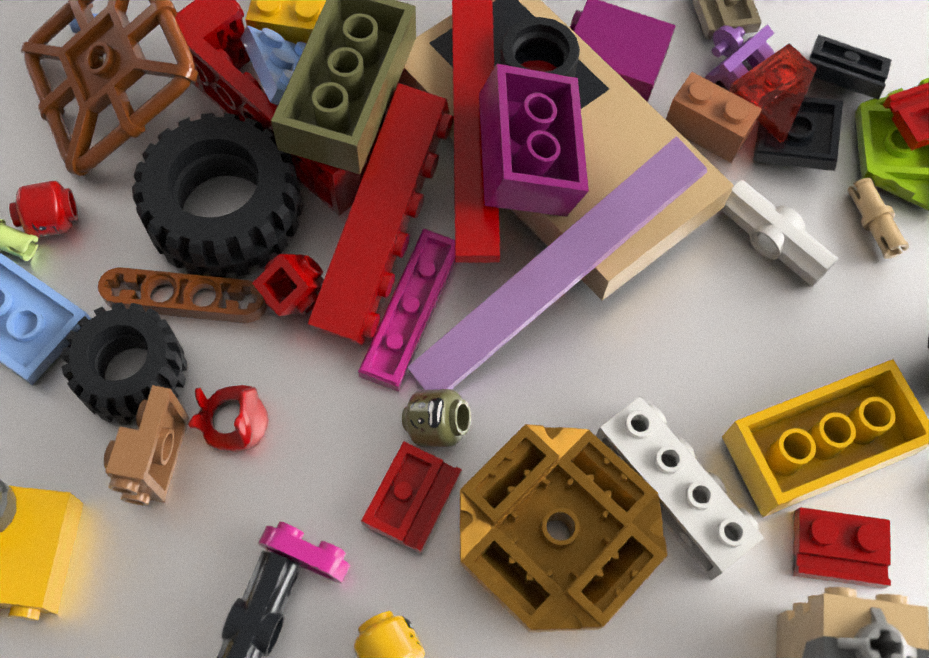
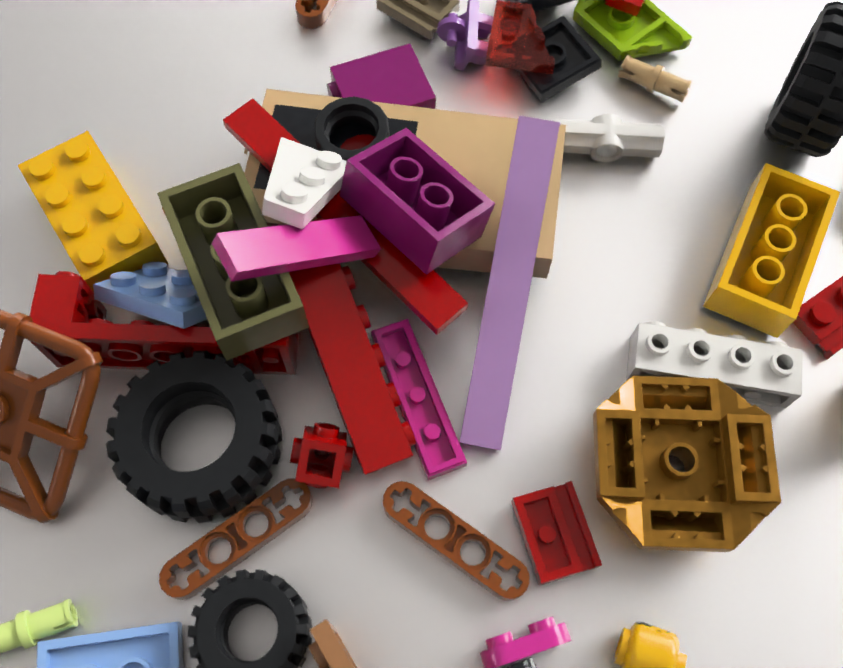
camera: 40 degrees left, 0 degrees up
red head [9,181,78,238] -> none
red piece [188,385,268,452] -> none
olive head [402,389,471,447] -> none
nougat brick [665,72,762,163] -> none
none -> tile [211,215,381,281]
none -> white wing [262,137,346,229]
none -> dark orange beam [383,481,530,601]

